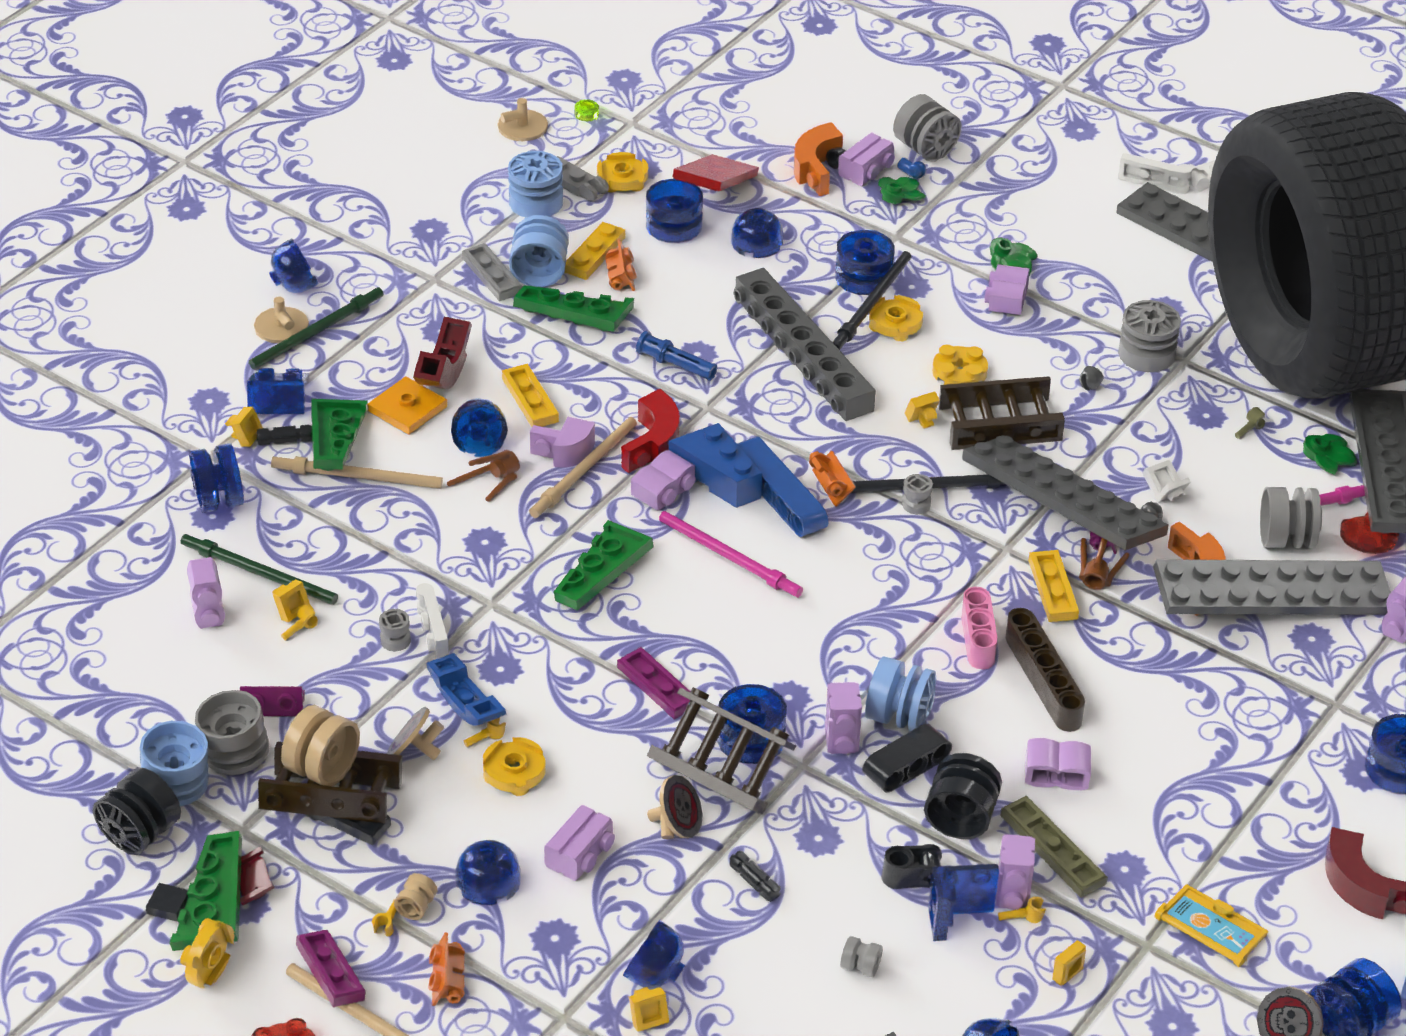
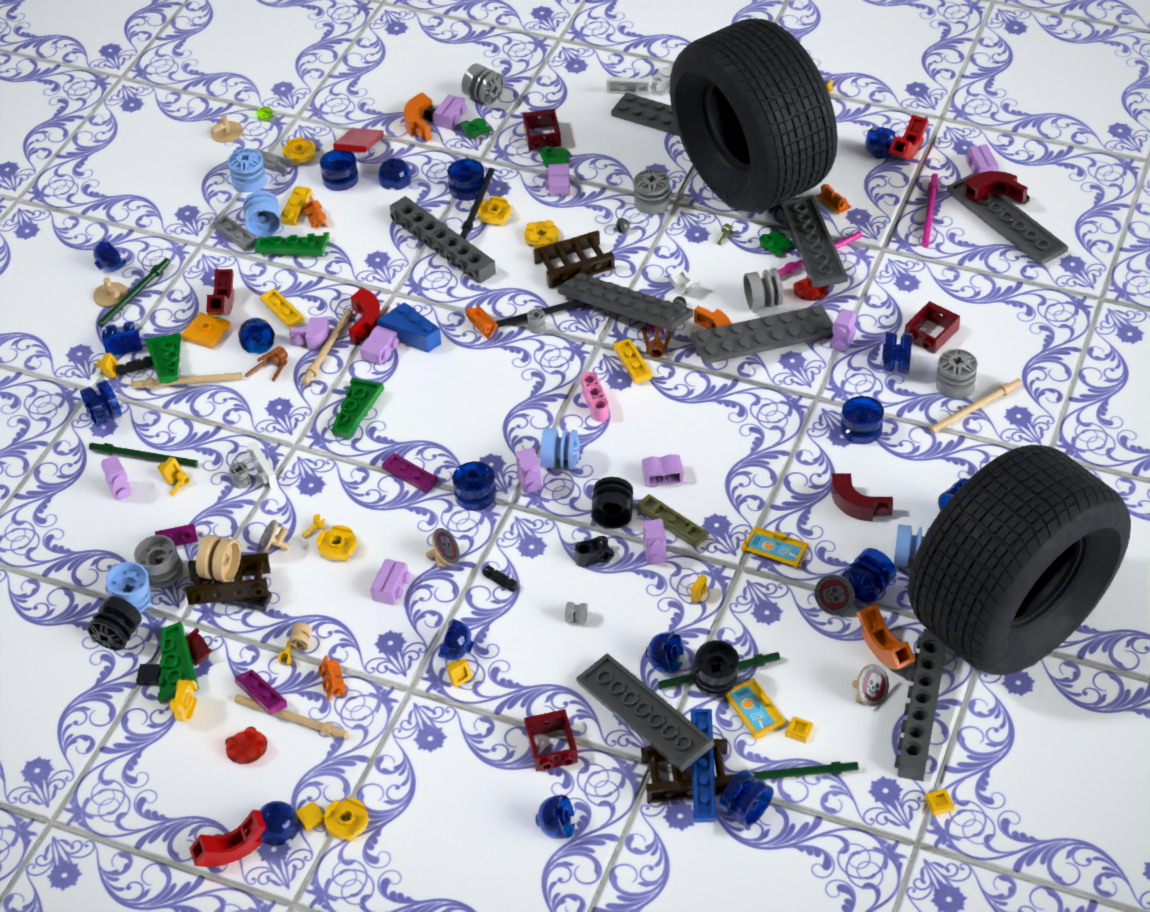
camera: 10 degrees left, 5 degrees up
blue slope [426,653,507,726] -> none
clear blue cylinder [455,839,521,906] -> none
blue pin [636,330,718,381] -> none
fence [646,687,797,815] -> none
dark pink bar [659,511,803,598] -> none
blue beam [737,436,829,537] -> none
black beam [862,723,952,793] -> none
blue arm [897,157,927,180] -> none
yellow tile [904,391,940,429] -> none
clear blue bracket [928,864,999,941] -> none
yellow hand [998,896,1046,923] -> none
dark brown beam [1005,608,1085,732] -> none
none -> dark red window [522,109,561,150]

